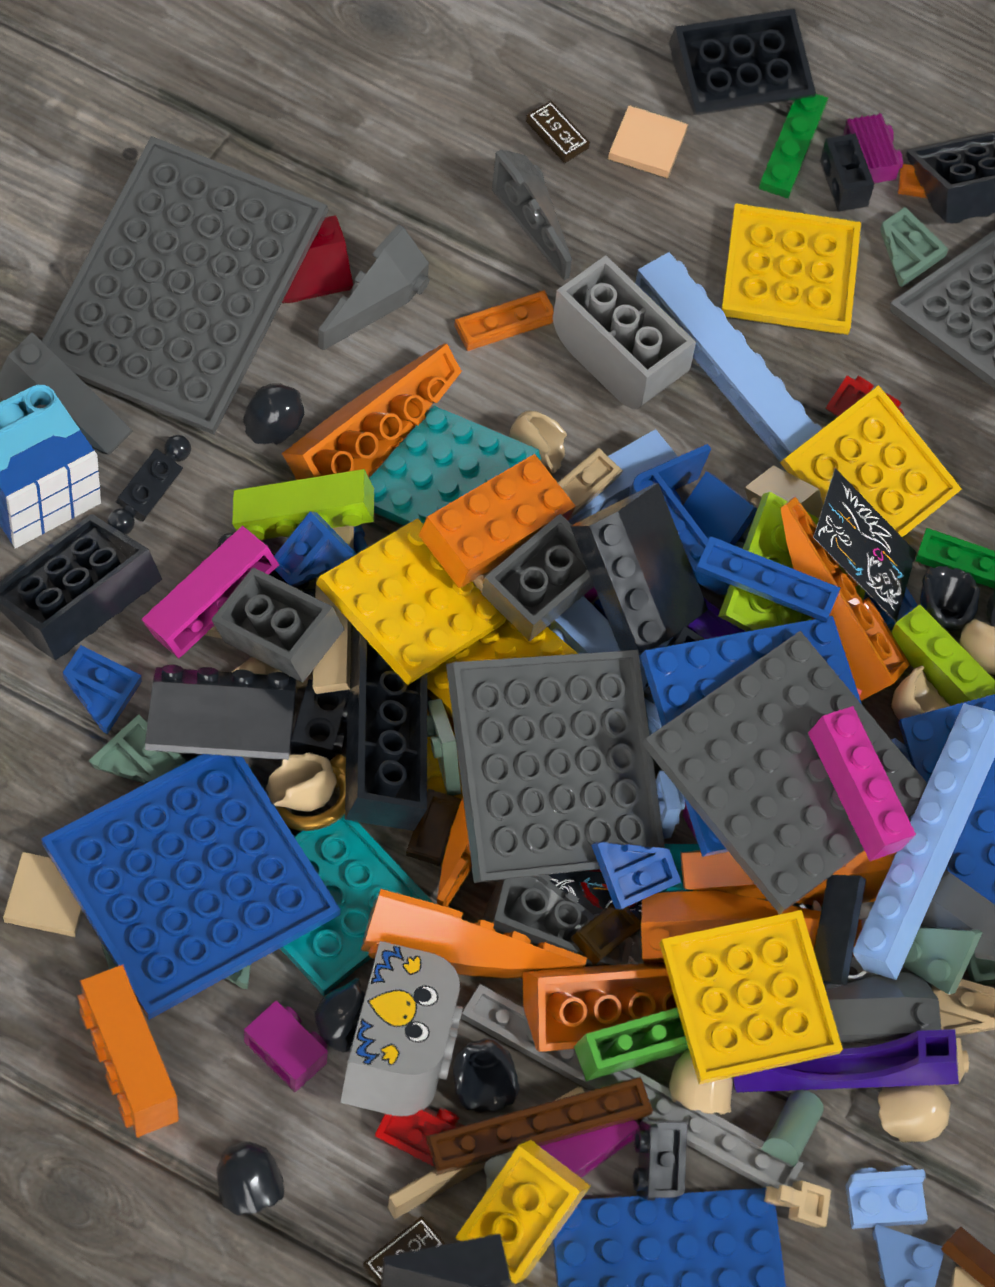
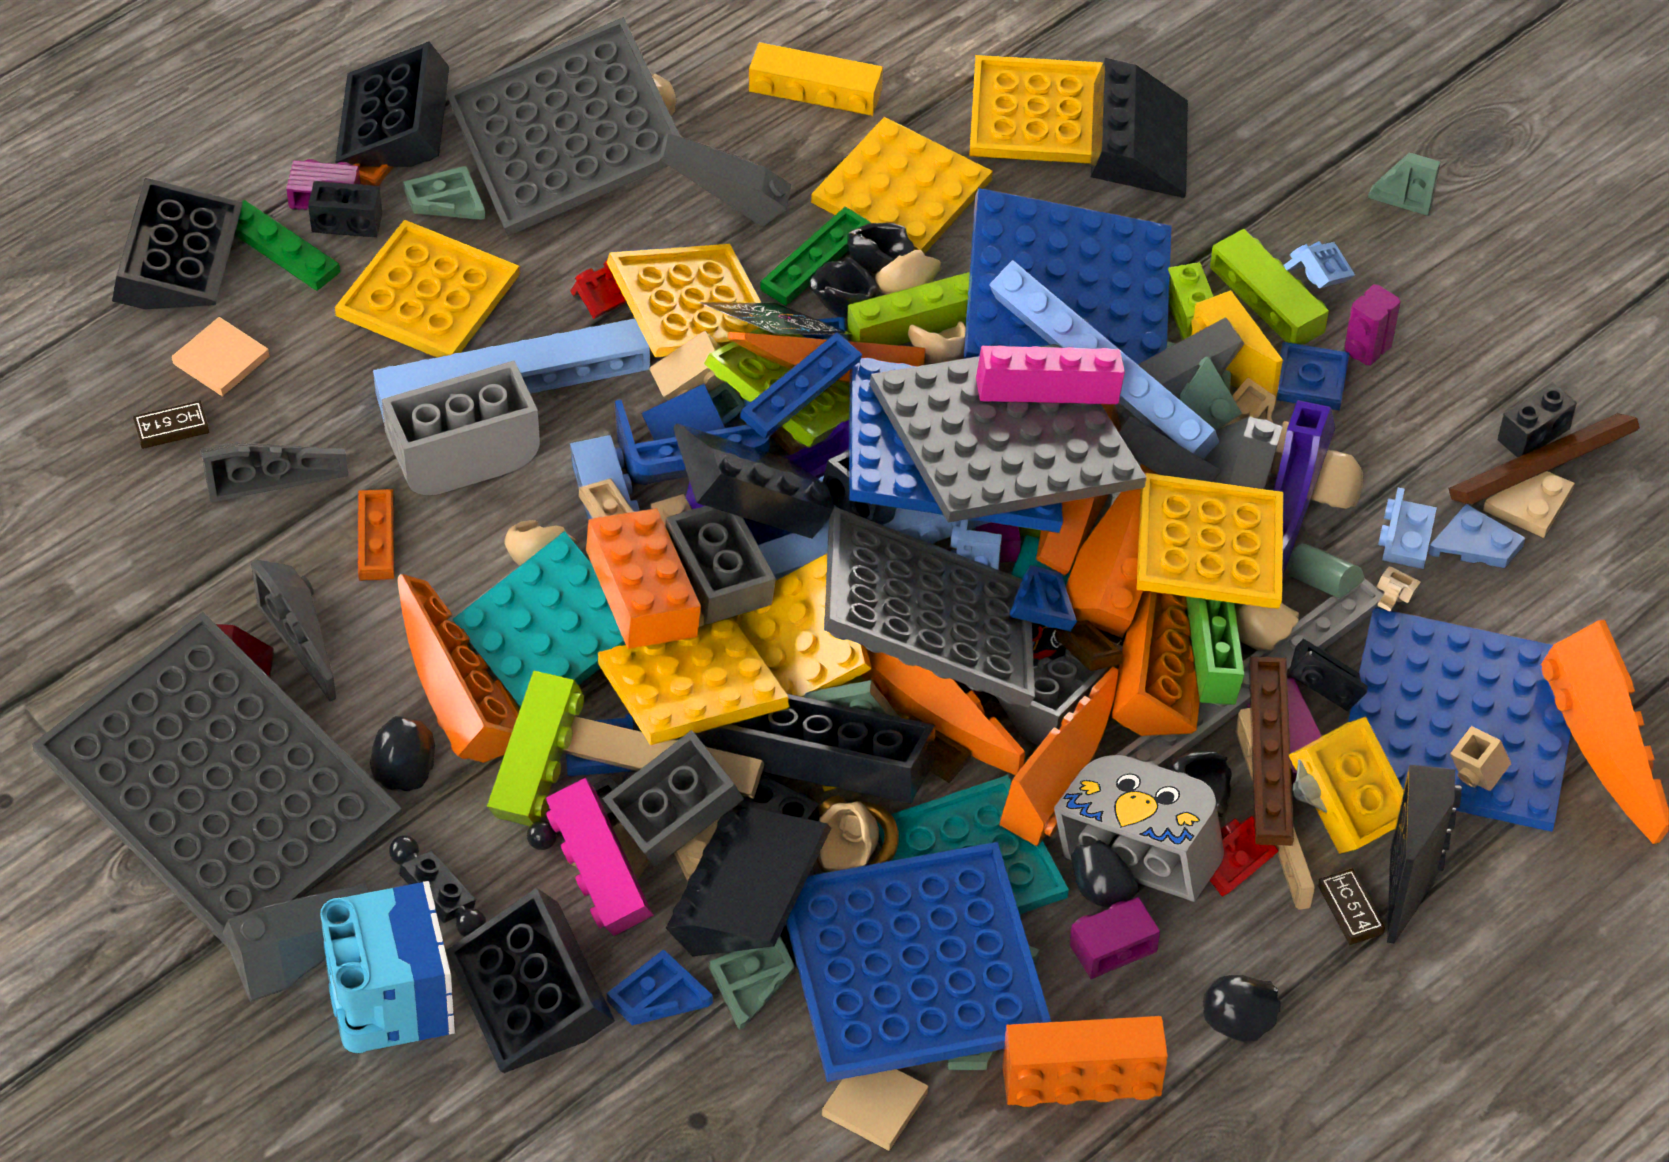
camera: 65 degrees left, 10 degrees down
blue wing [274,511,357,587] -> none

